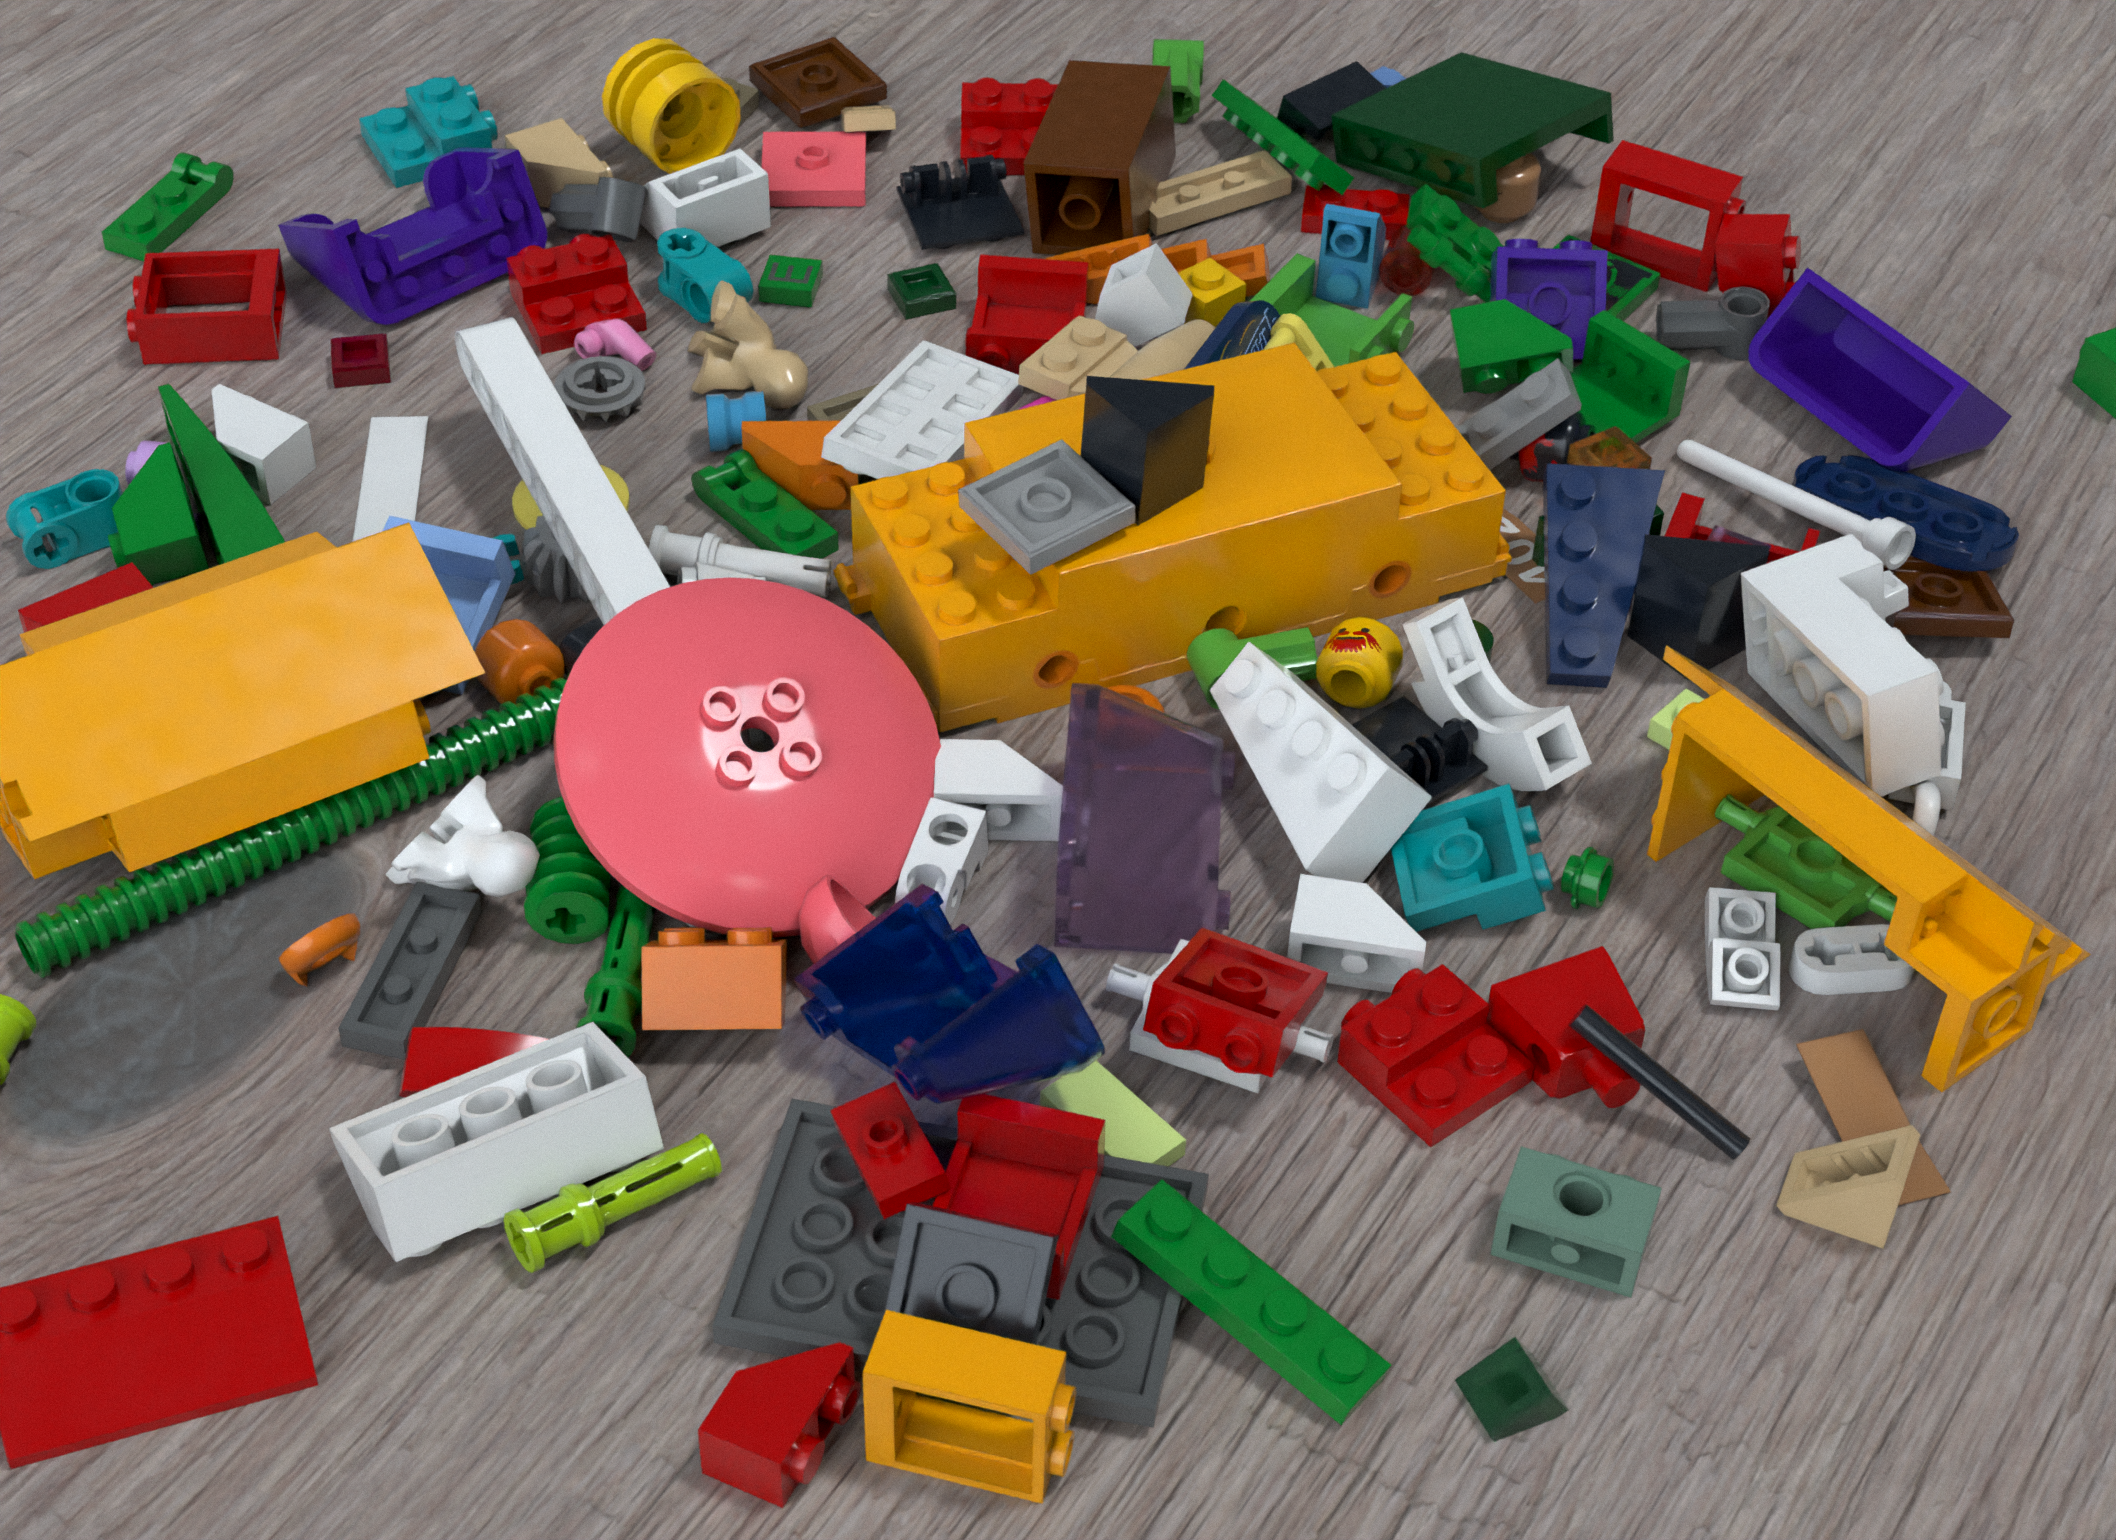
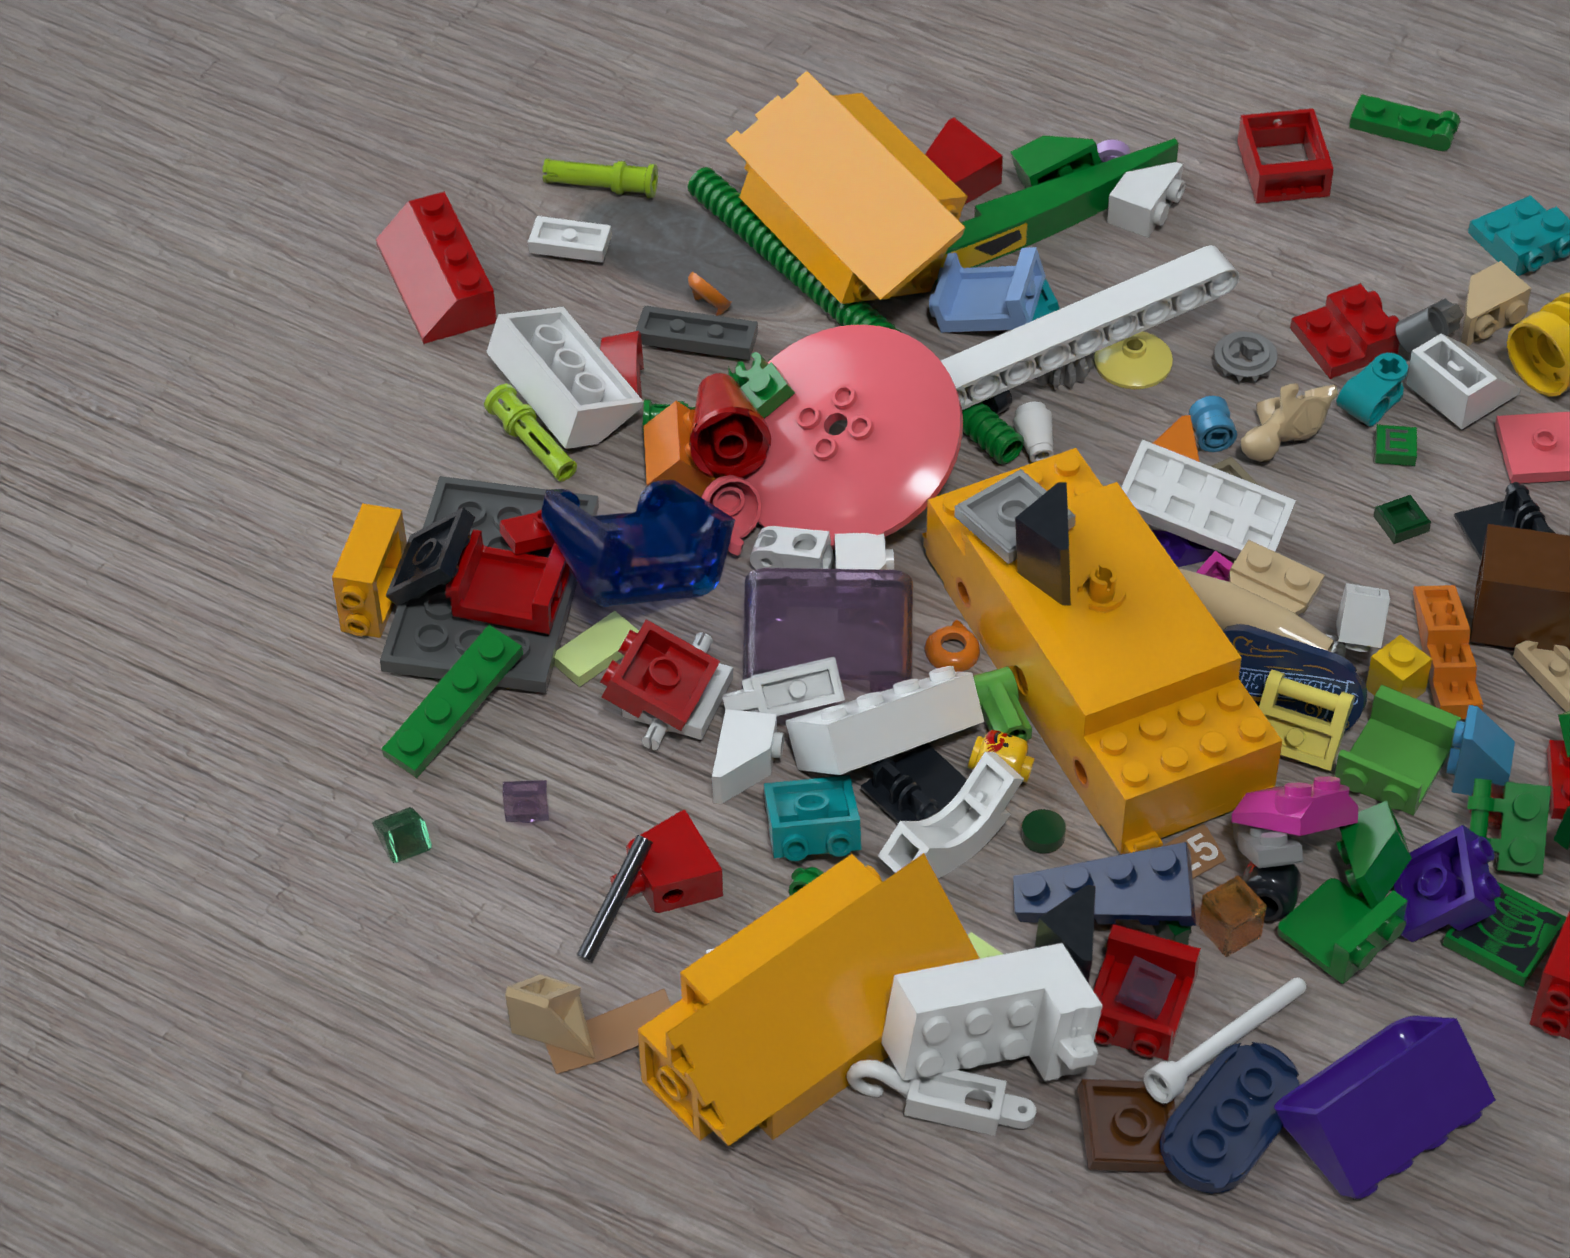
camera: 90 degrees right, 5 degrees up
teal piece [6,469,123,569] -> none
dark purple windscreen [278,147,548,325] -> none
dark red tile [331,333,391,388] -> none
white sticker [353,416,428,542] -> none
white animal [385,775,540,898] -> none
orange head [474,619,565,704] -> none
bright pink arm [574,319,656,372] -> none
white pin [649,525,833,598] -> none
green plate [691,449,839,559] -> none
red slope [698,1342,861,1508] -> none
red panel [965,254,1089,375] -> none
red plate [1337,964,1535,1148] -> none
sand green brick [1490,1146,1662,1298] -> none
dark grey piece [1656,287,1770,360] -> none
red slope [1715,214,1801,318] -> none
none -> clear purple plate [503,780,549,823]
none -> white plate [528,216,612,262]
none -> red cone [689,373,772,477]
none -> white hinge [722,656,845,716]
none -> green plate [735,351,795,419]
none -> dark pink slope [1231,776,1358,836]

